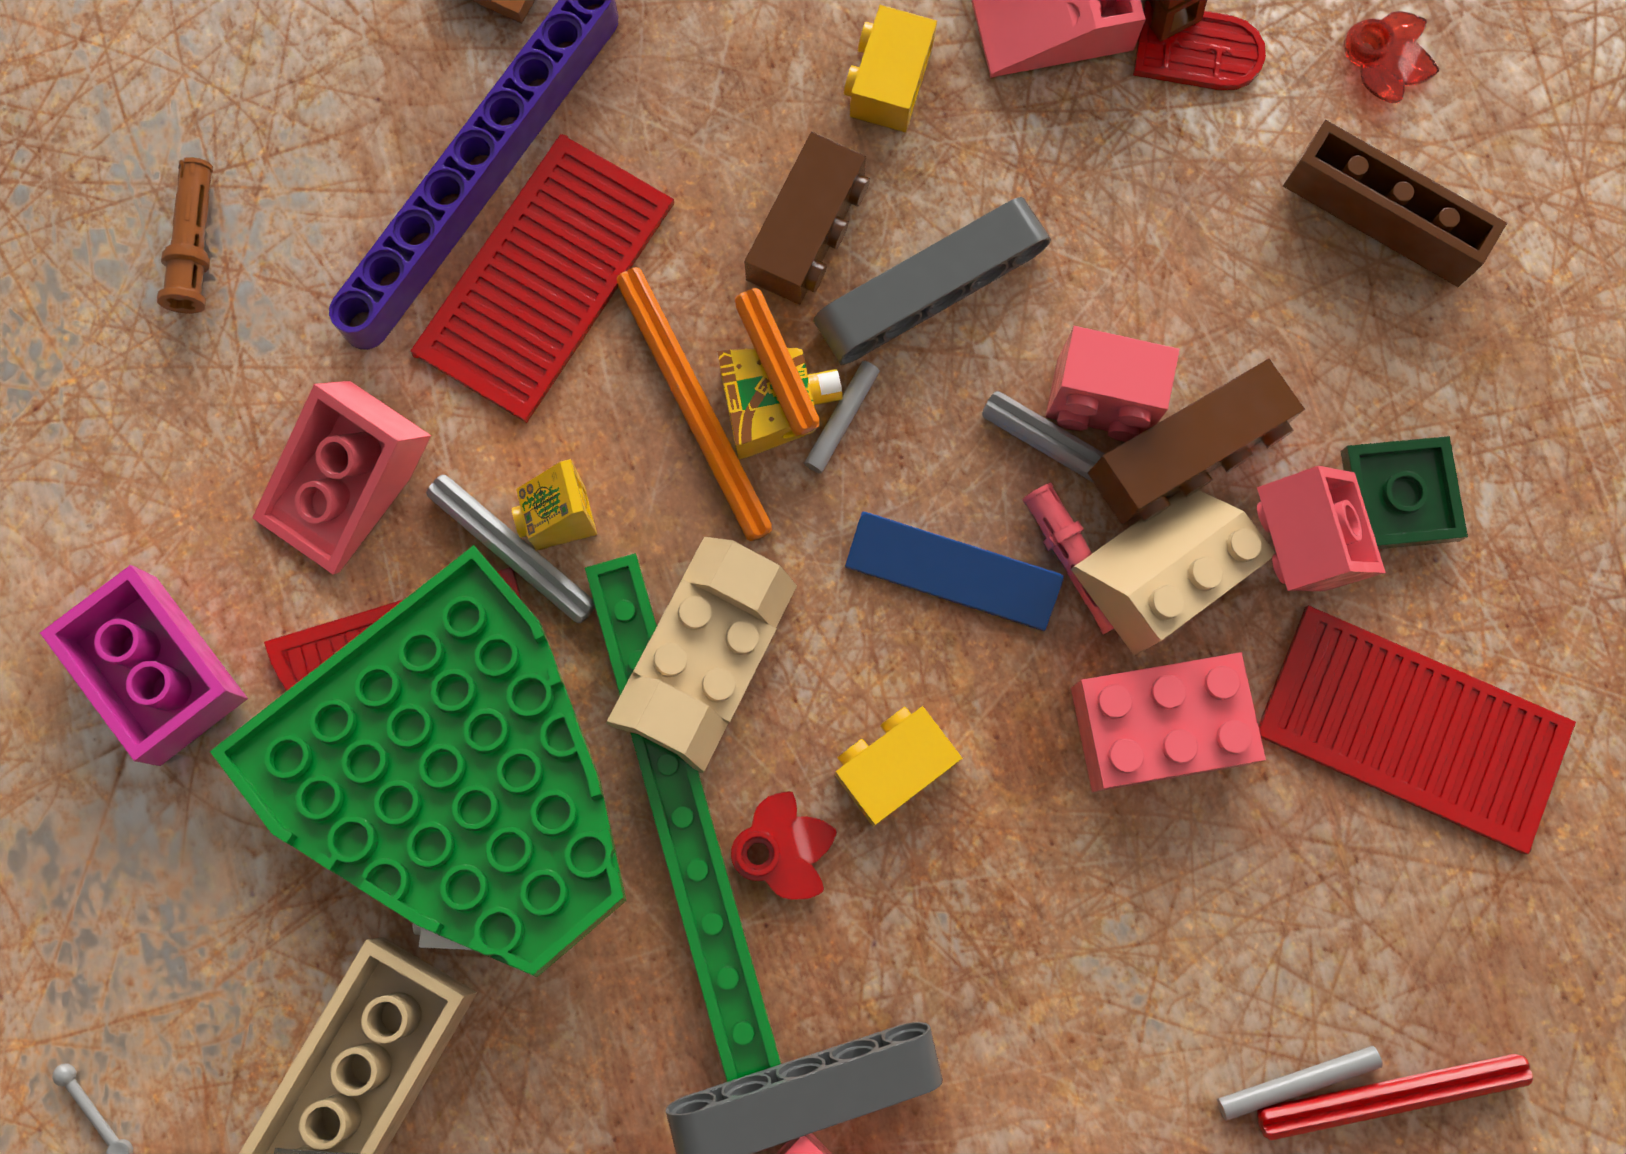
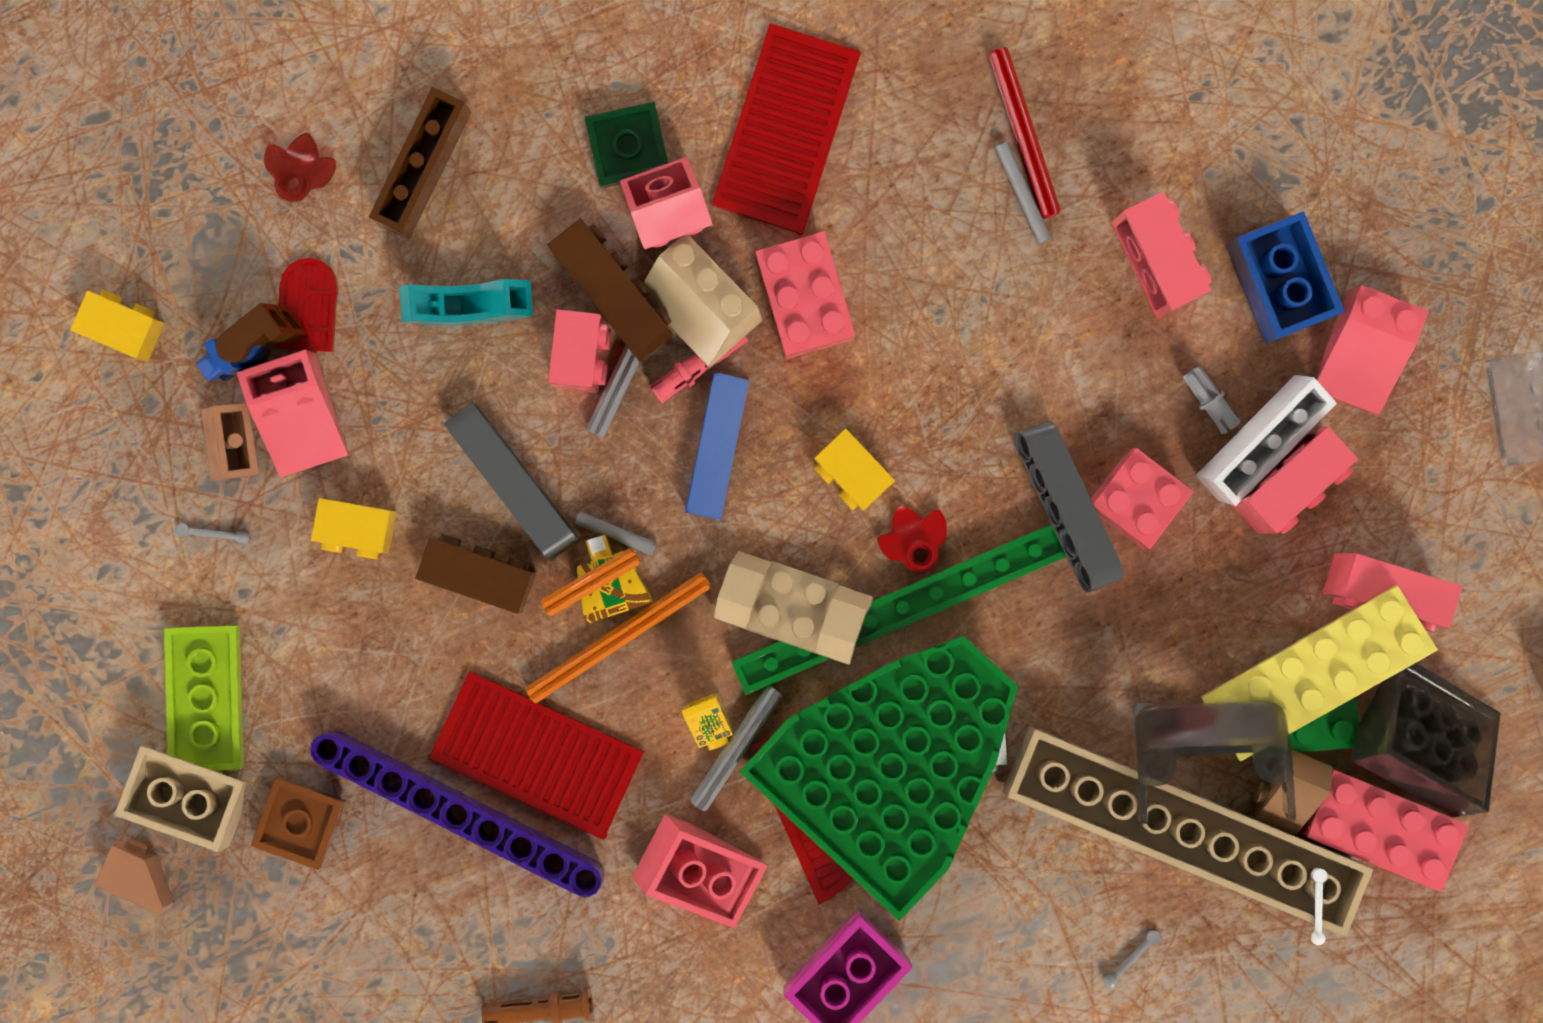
camera: 100 degrees left, 10 degrees up
none -> teal arch [399,279,533,326]

